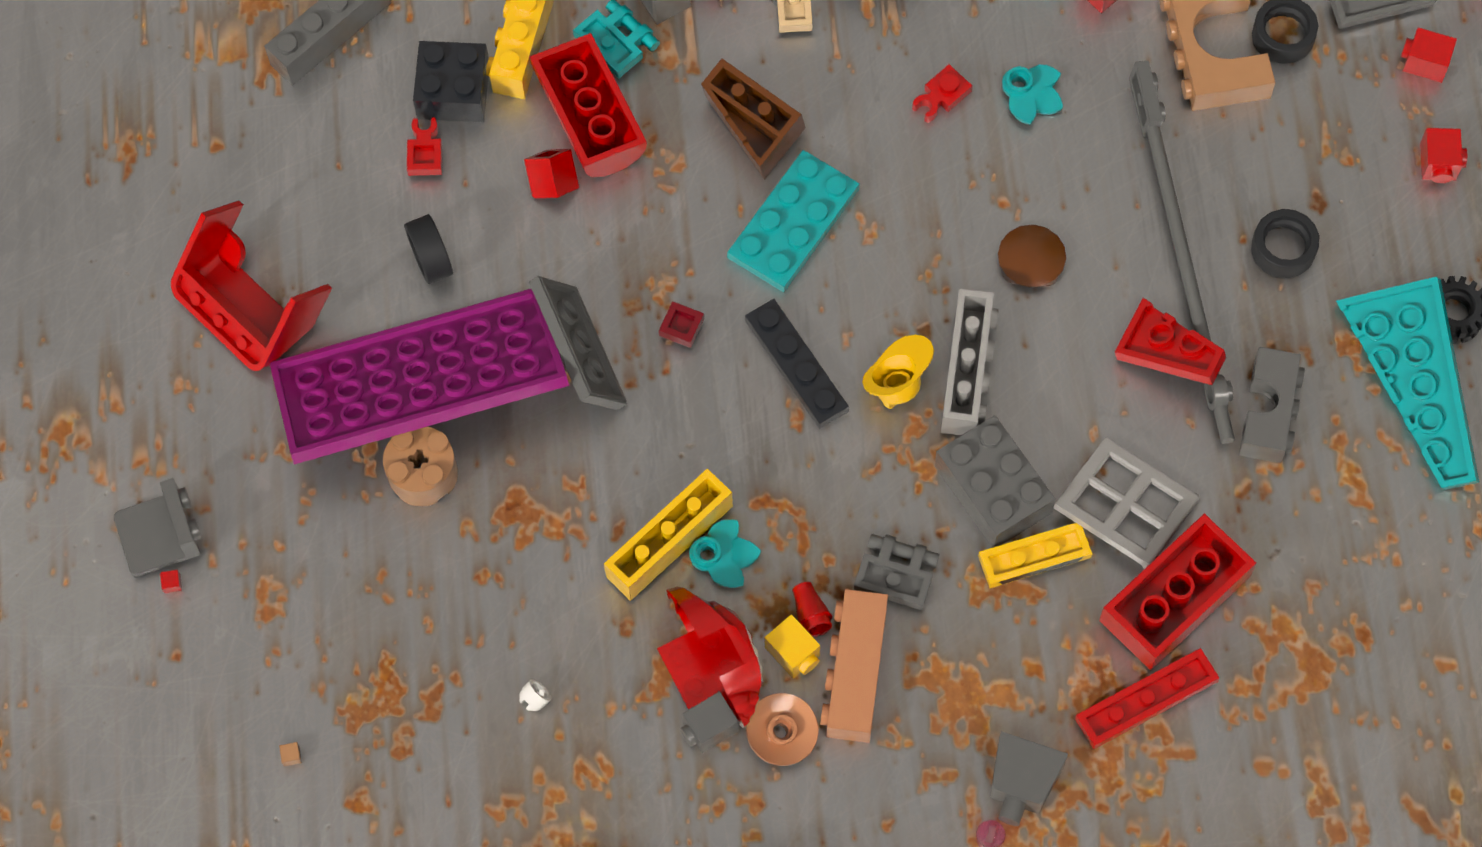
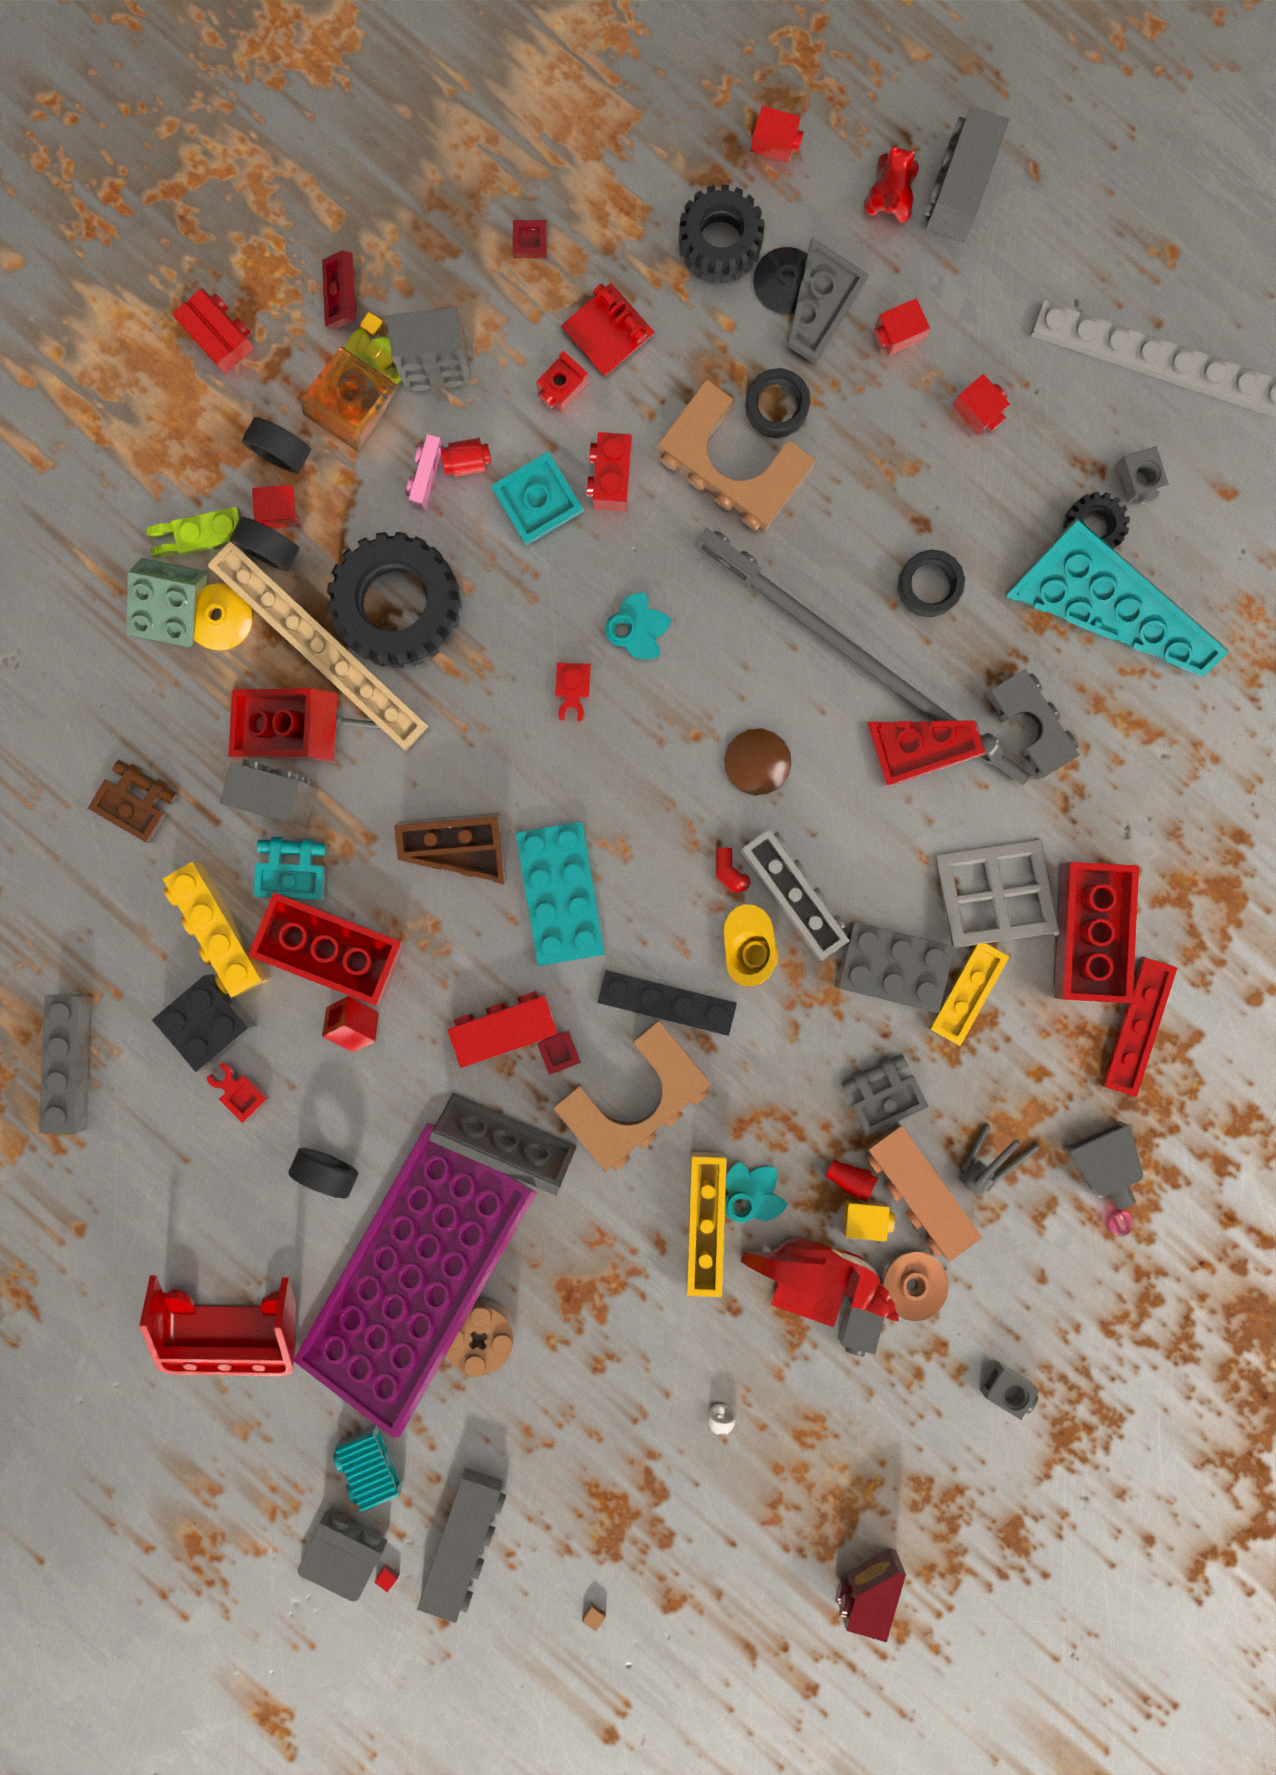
camera: 45 degrees left, 20 degrees up
none -> teal brick [333,1425,403,1512]
none -> dark grey brick [417,1468,506,1623]
none -> red brick [447,991,559,1068]
none -> medium nougat arch [553,1019,711,1172]
none -> red arm [716,848,751,893]
none -> dark grey plant [959,1124,1040,1196]

